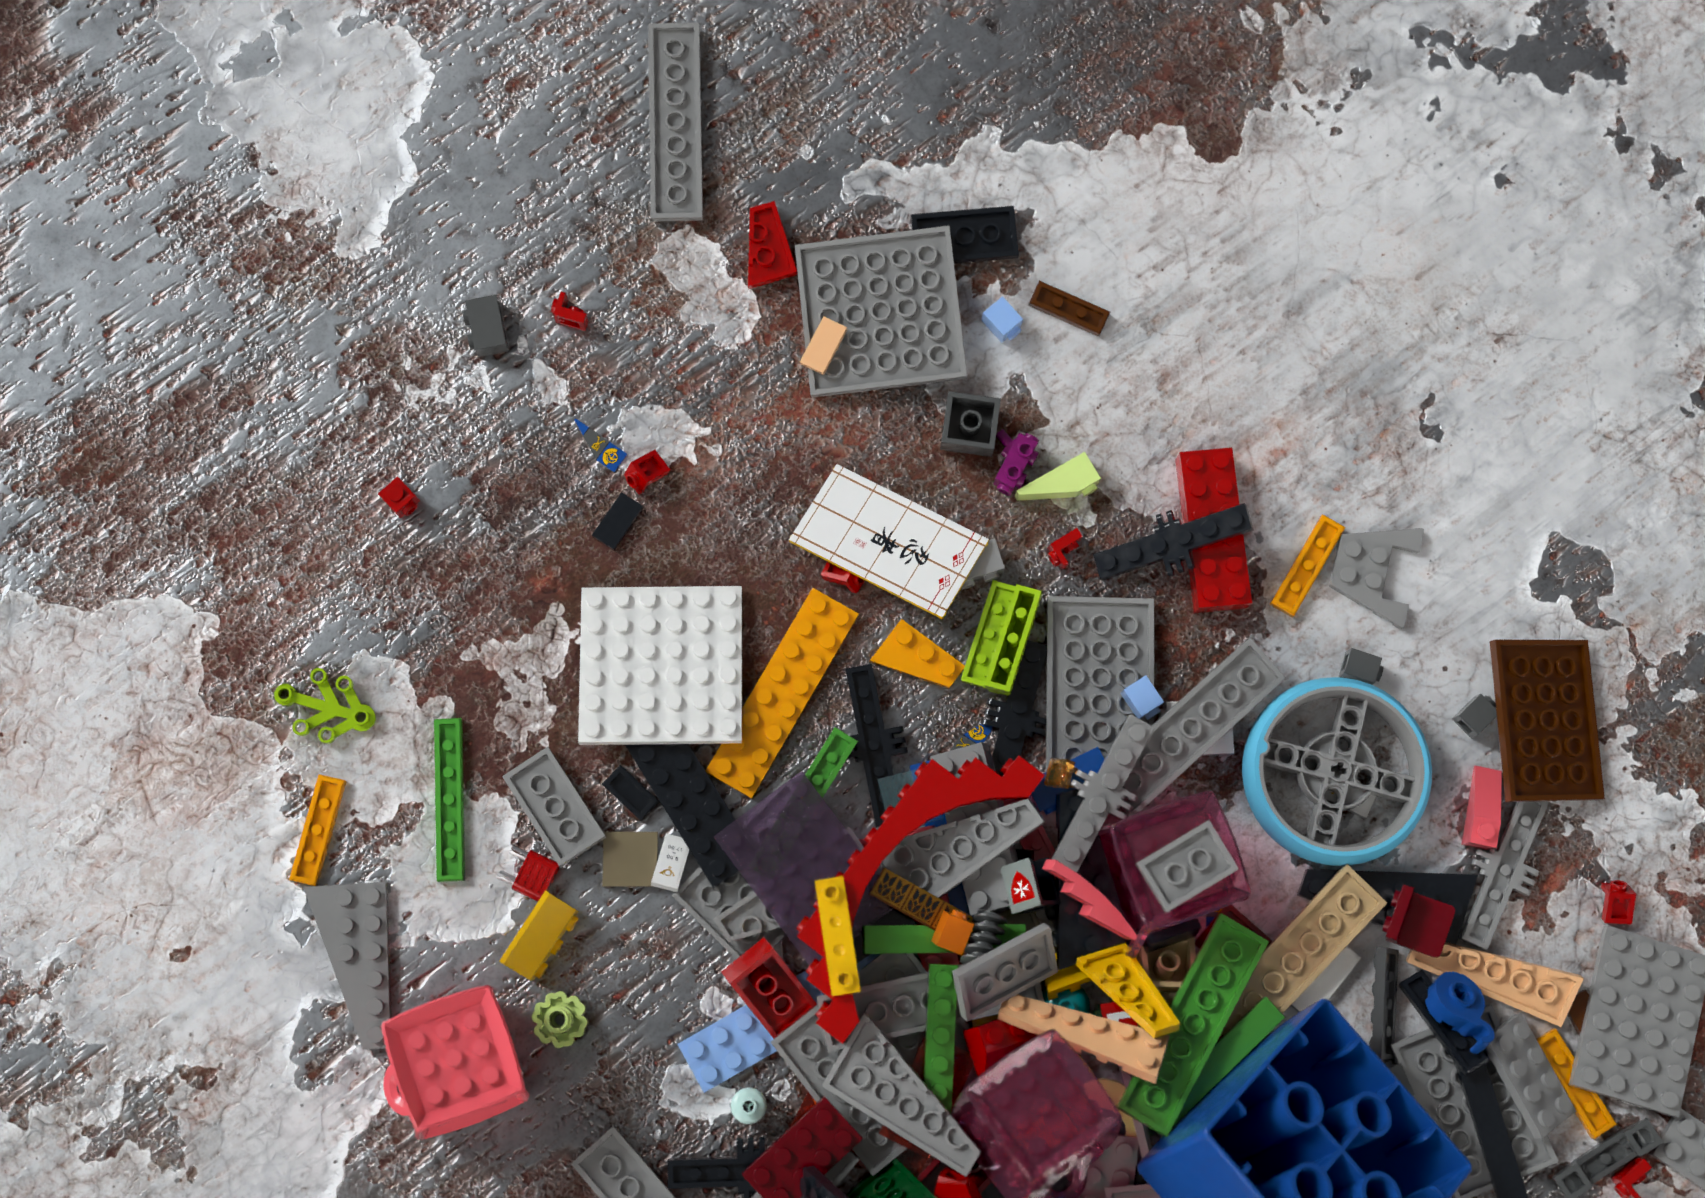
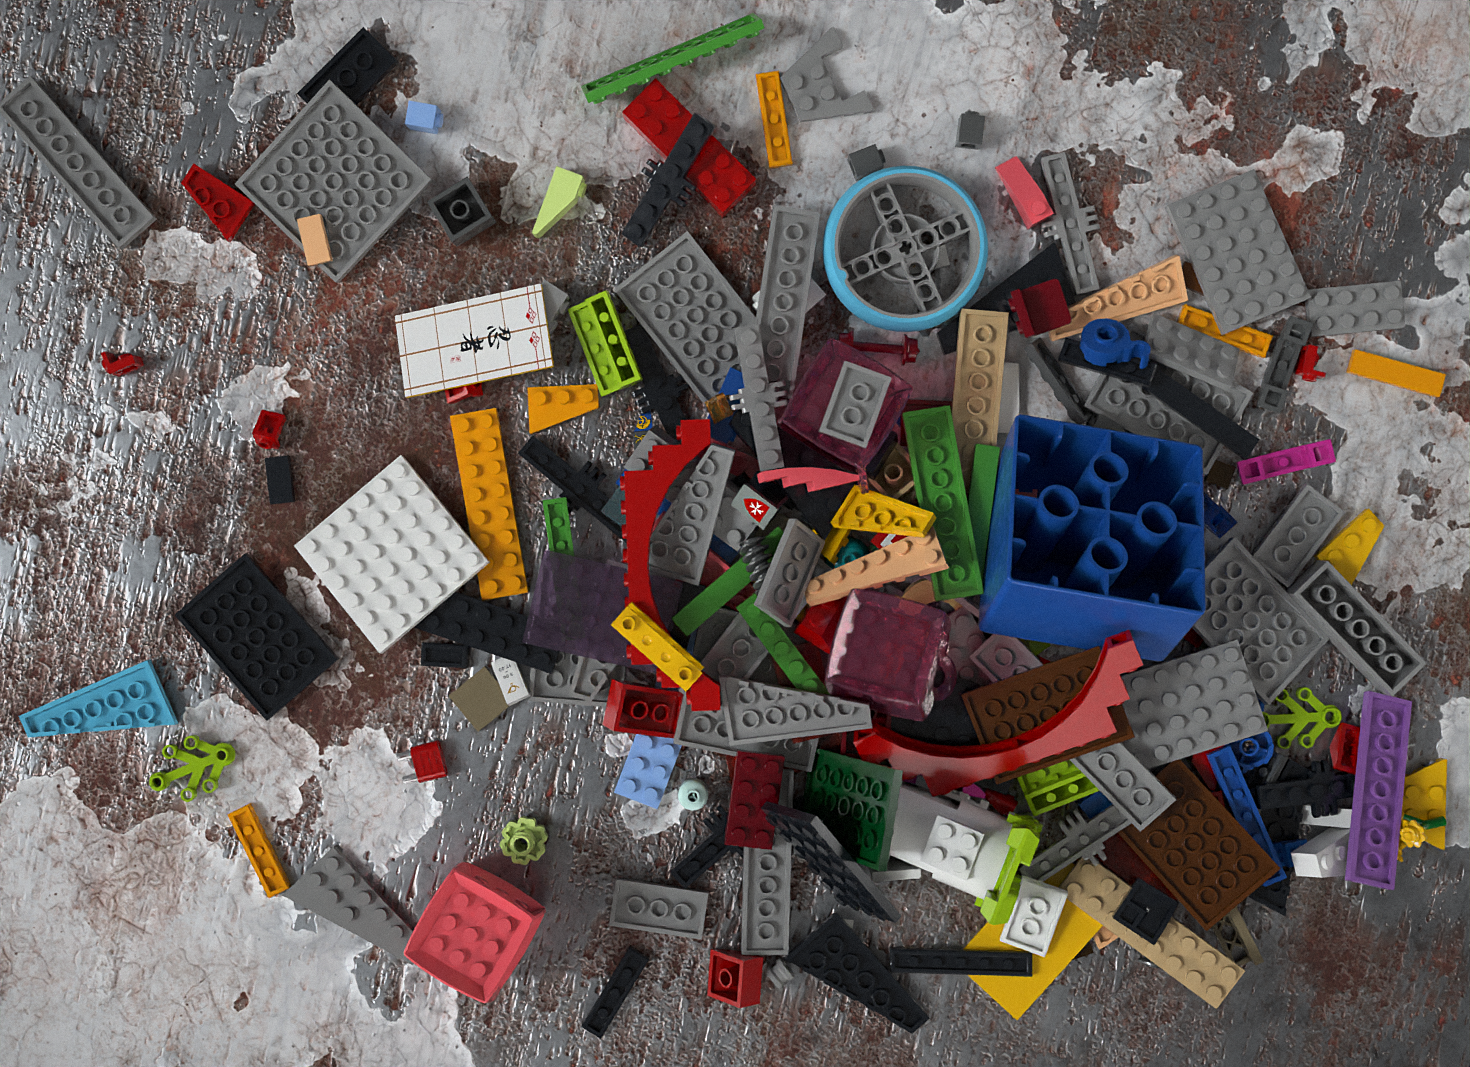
camera: 40 degrees left, 10 degrees up
red bracket [378,476,420,519] -> none
bright green tile [434,718,465,882] -> none
dark grey brick [462,294,509,357] -> none
yellow slope [499,890,579,981] -> none
light grey plate [502,746,606,867] -> none
sticker [574,419,627,472] -> none
sticker [869,867,973,931] -> none
orange brick [931,909,974,955] -> none
magenta brick [993,429,1039,496] -> none
reddish brown tile [1028,280,1110,337] -> none
red bracket [1047,528,1083,570] -> none
light blue brick [1120,675,1164,720] -> none
reddish brown plate [1489,640,1605,802] -> none
red bracket [1601,880,1636,924] -> none
none -> medium azure wing [19,659,178,738]
none -> black plate [175,553,339,721]
none -> bright green plate [581,13,765,104]
none -> dark red piece [834,330,921,366]

